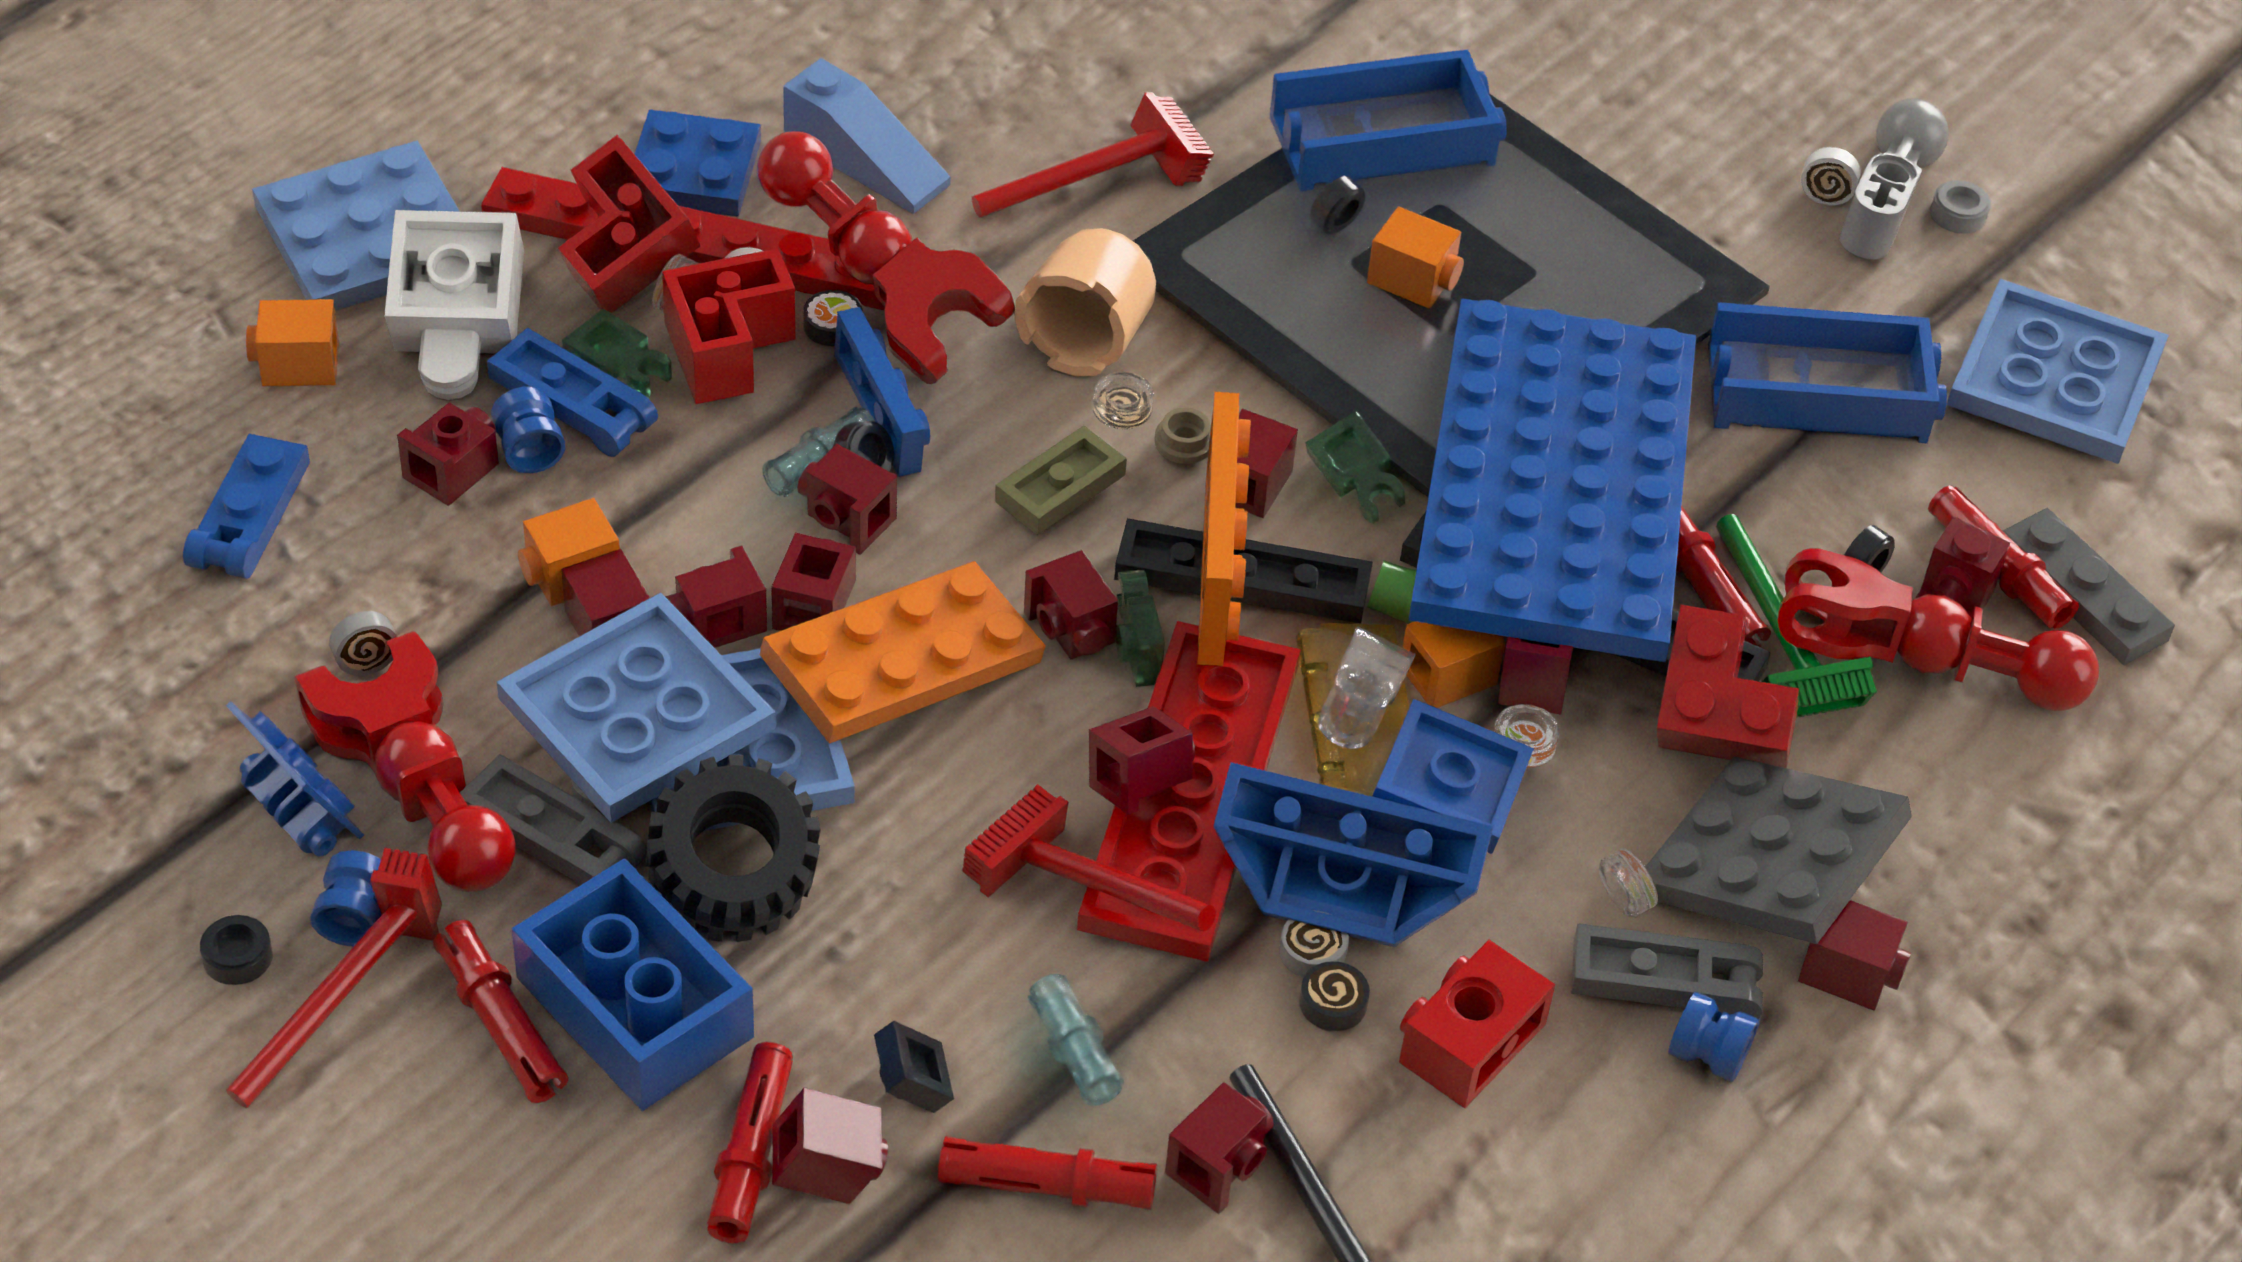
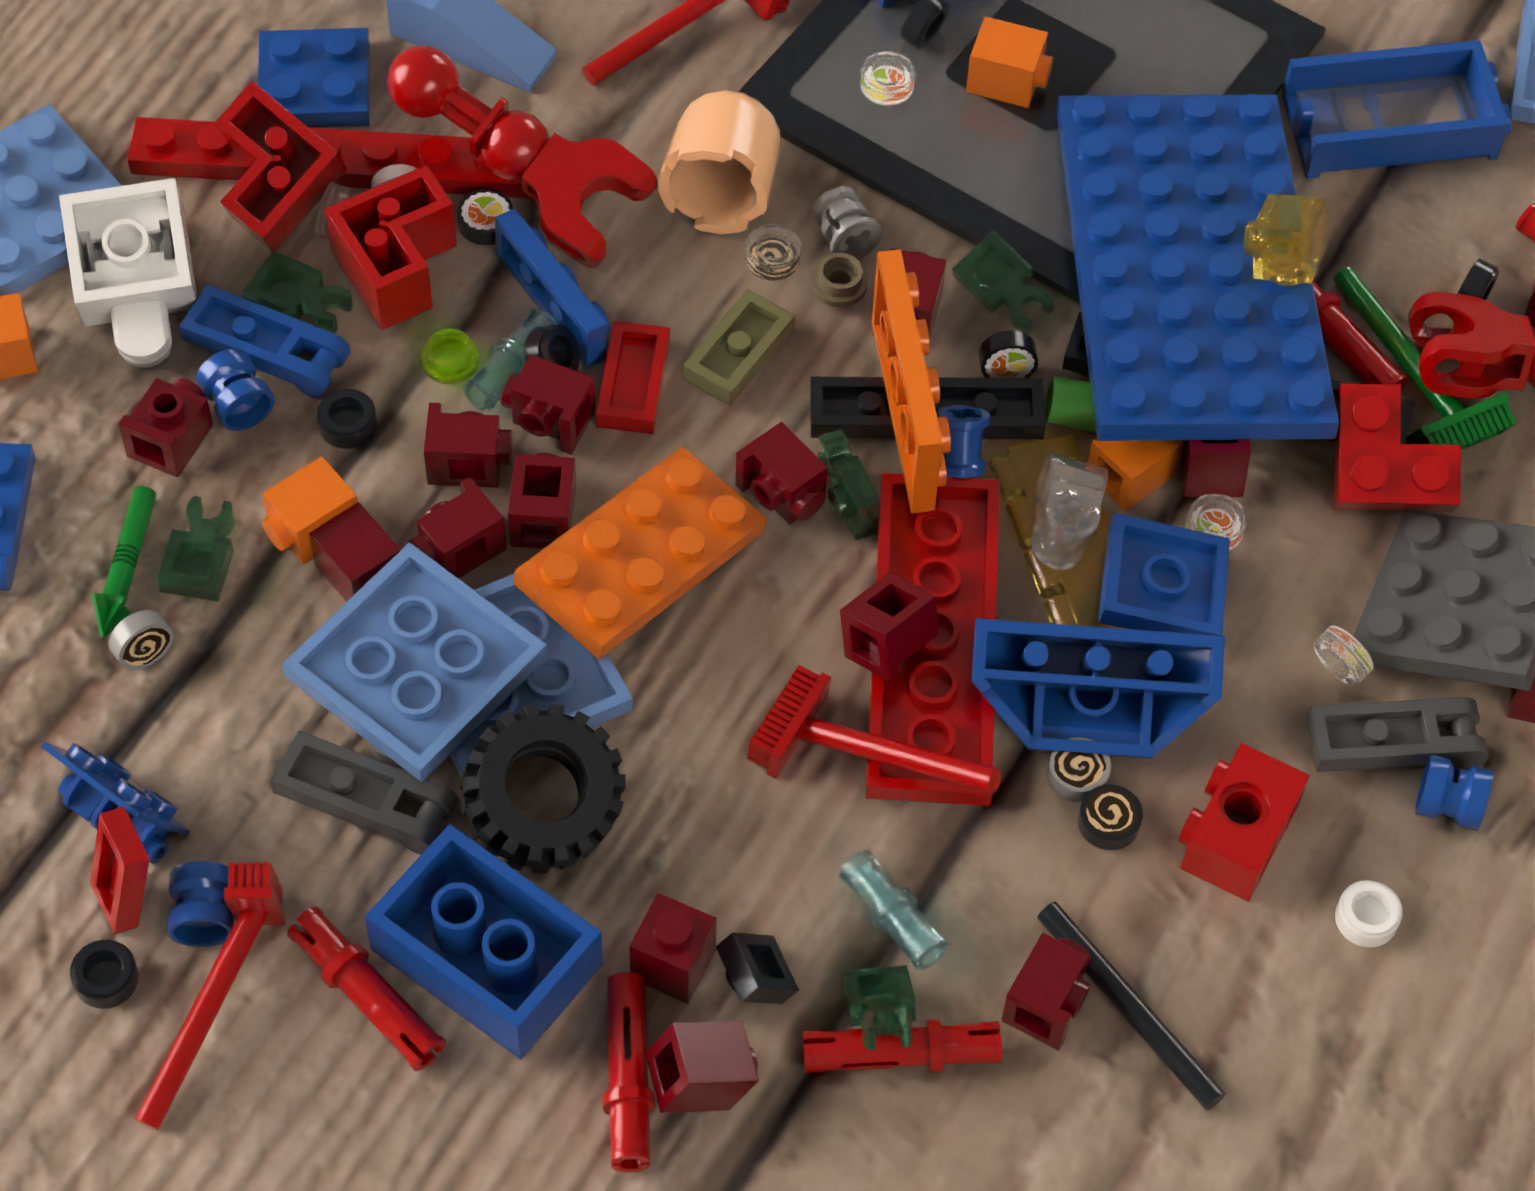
camera: 10 degrees left, 10 degrees up
red piece [294,631,516,892] -> none
none -> red tile [90,807,150,935]
none -> green piece [91,486,157,639]
none -> clear green plate [156,496,235,601]
none -> black tile [317,389,377,449]
none -> clear neon green plate [421,328,479,384]
none -> dark red brick [424,403,513,488]
none -> red tile [596,321,670,434]
none -> dark red brick [629,893,717,1004]
none -> light grey bush [812,186,883,260]
none -> clear green plate [843,965,916,1050]
none -> clear tile [860,51,915,106]
none -> blue bush [937,405,991,478]
none -> tile [979,330,1038,378]
none -> clear yellow brick [1244,194,1326,286]
none -> white tile [1335,880,1403,948]

